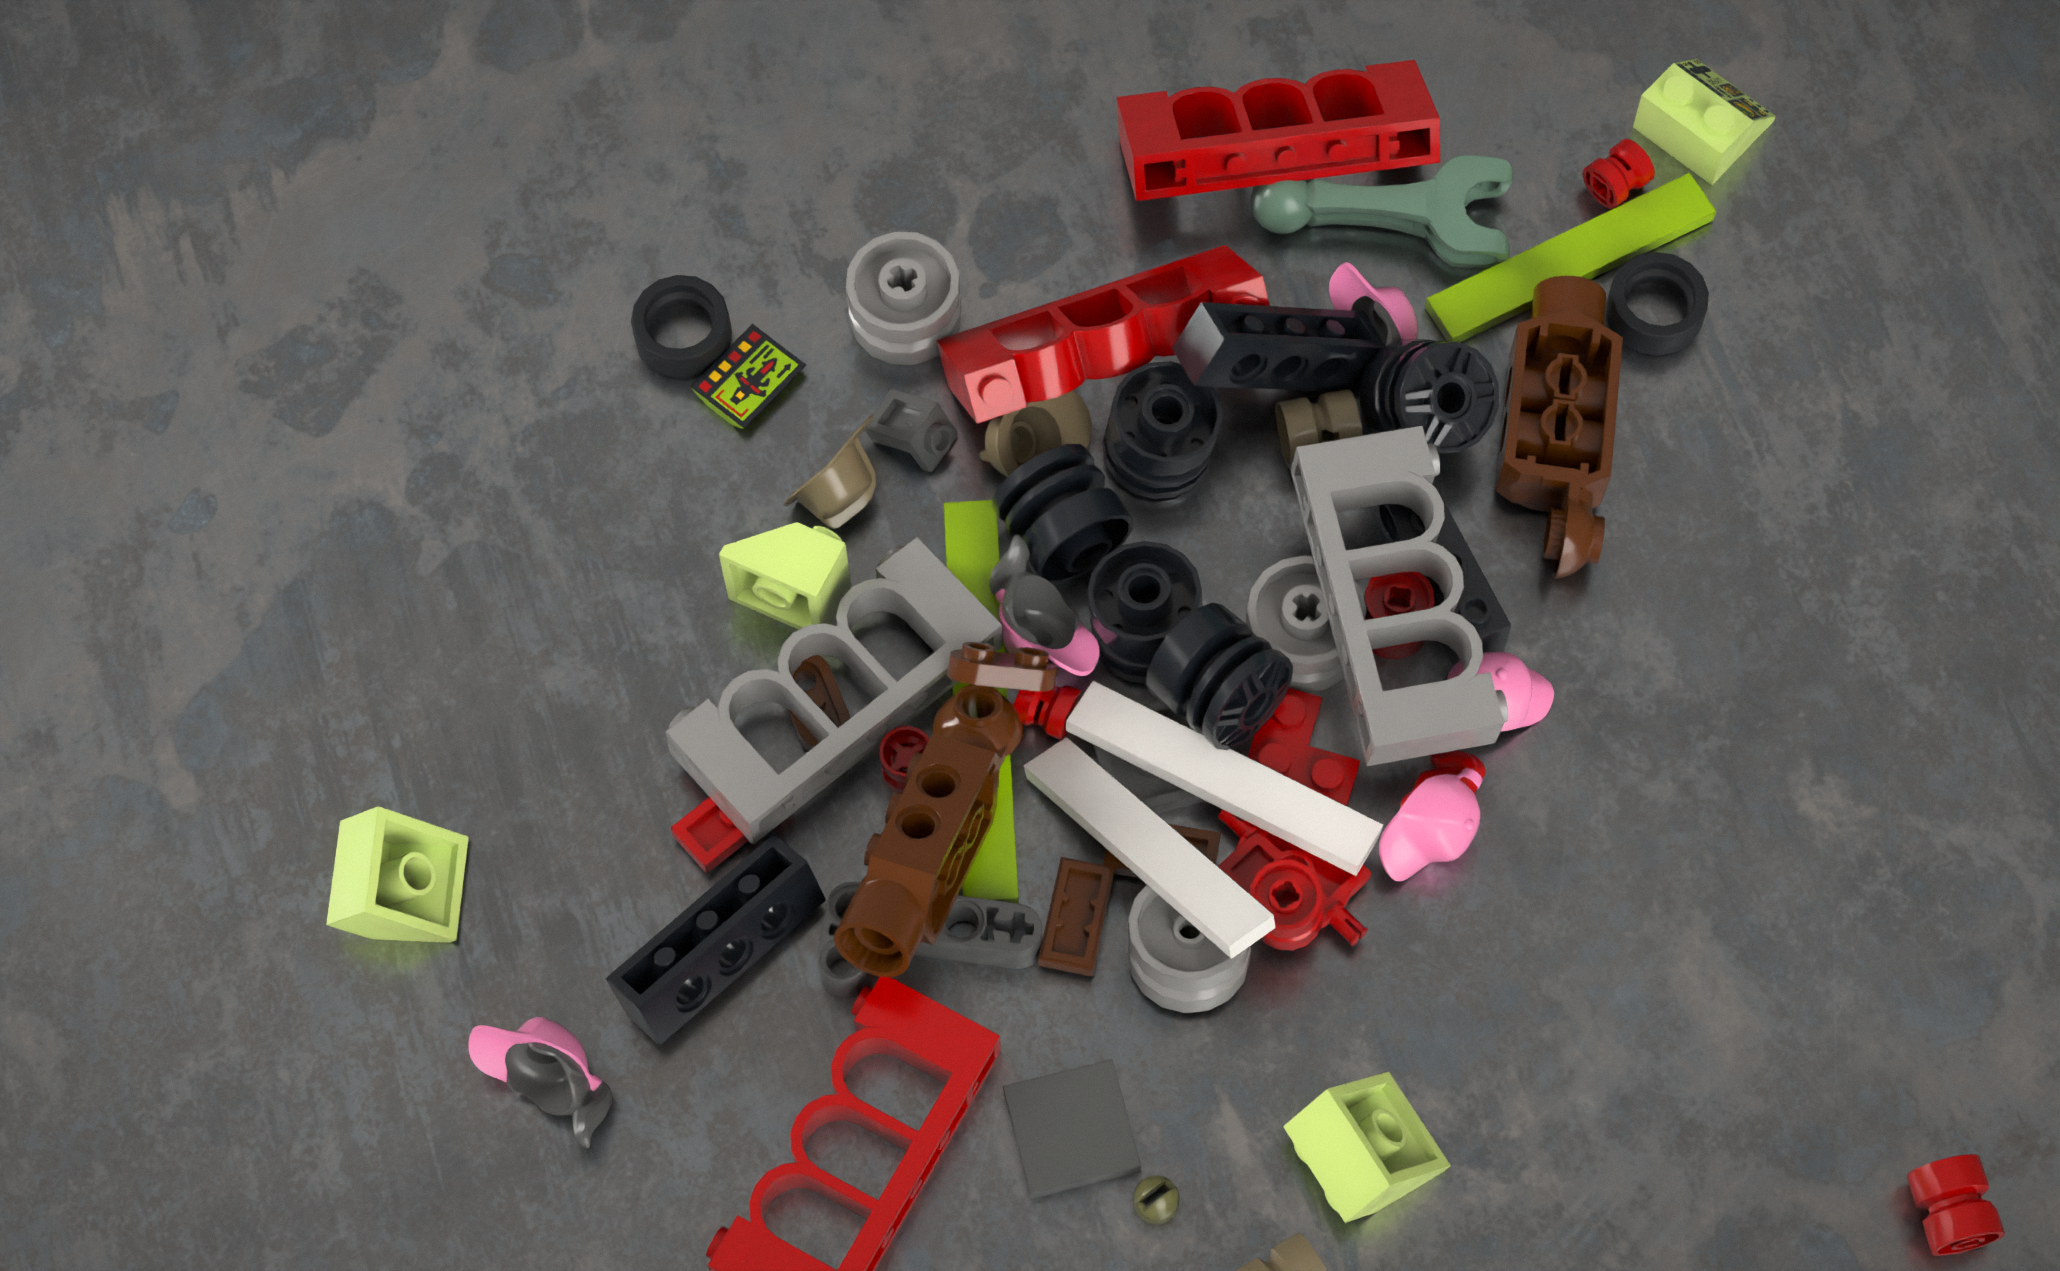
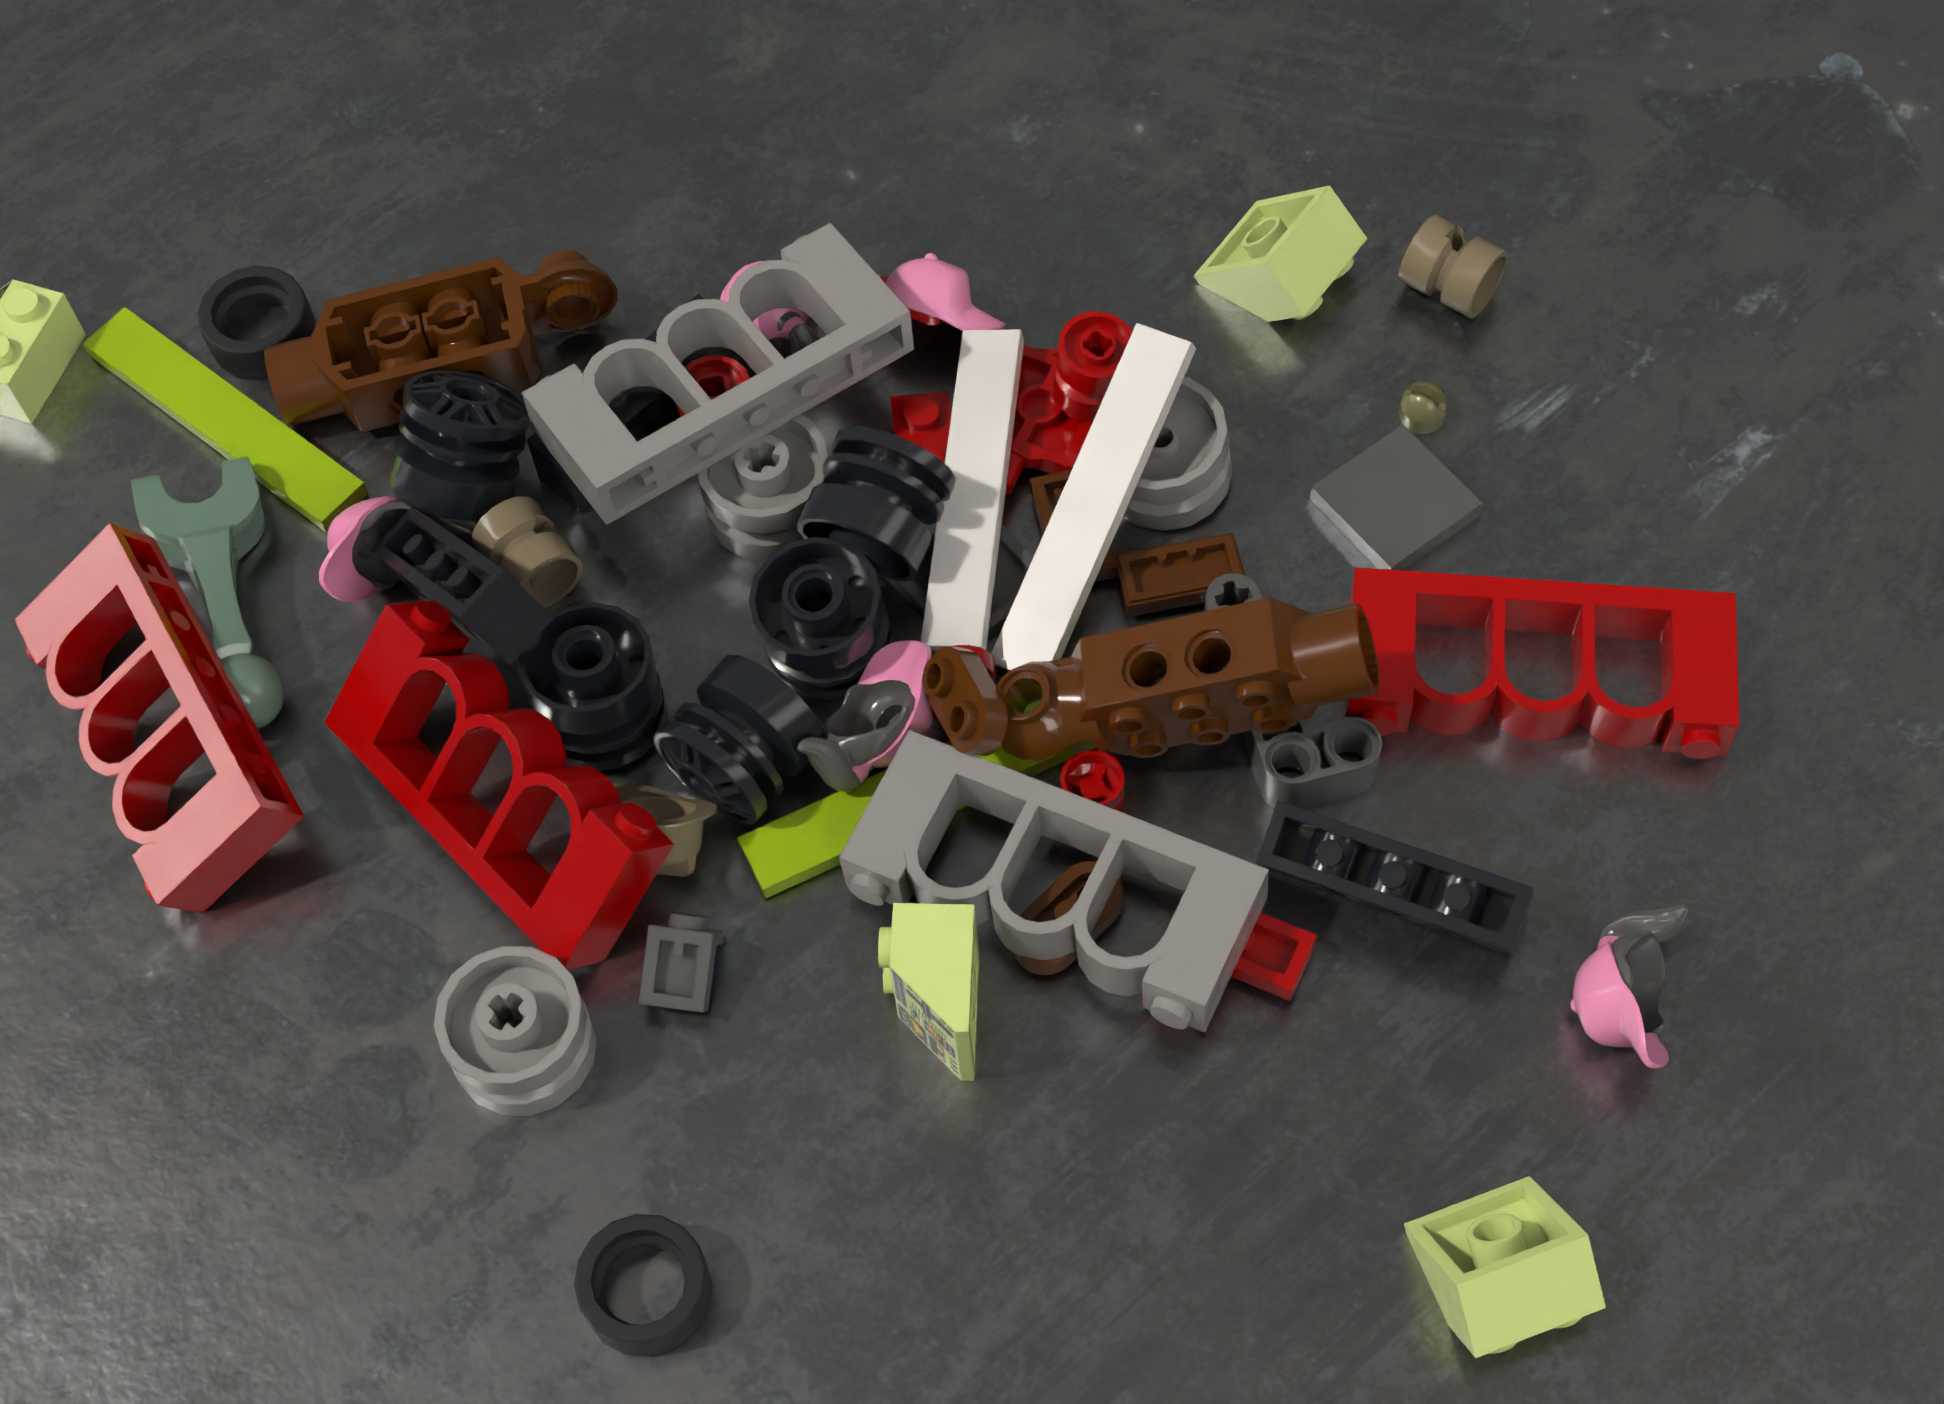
camera: 110 degrees left, 5 degrees down
piece [690,324,806,429] -> none
dark tan piece [783,414,876,529] -> none
red wheel [1582,139,1655,209] -> none

